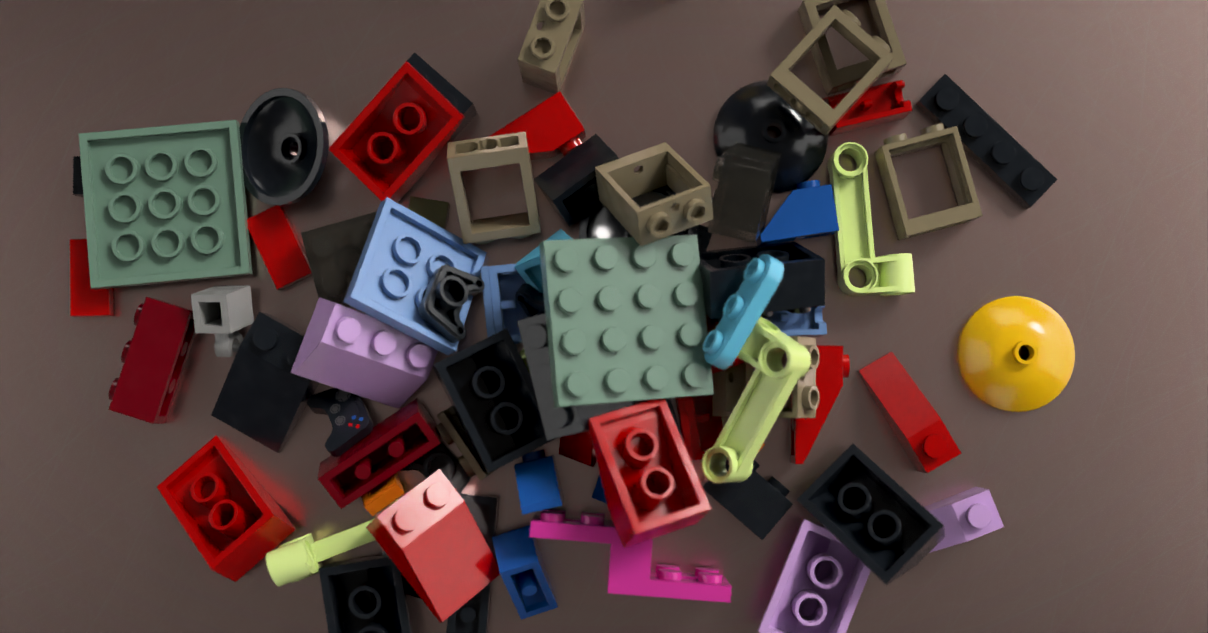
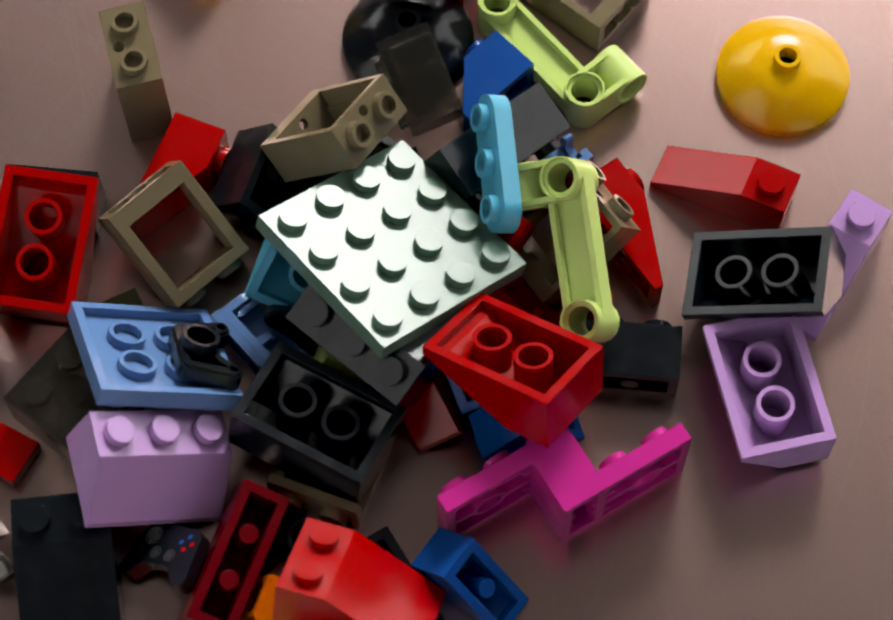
camera: 35 degrees left, 20 degrees down
blue slope [514,449,565,515] -> none

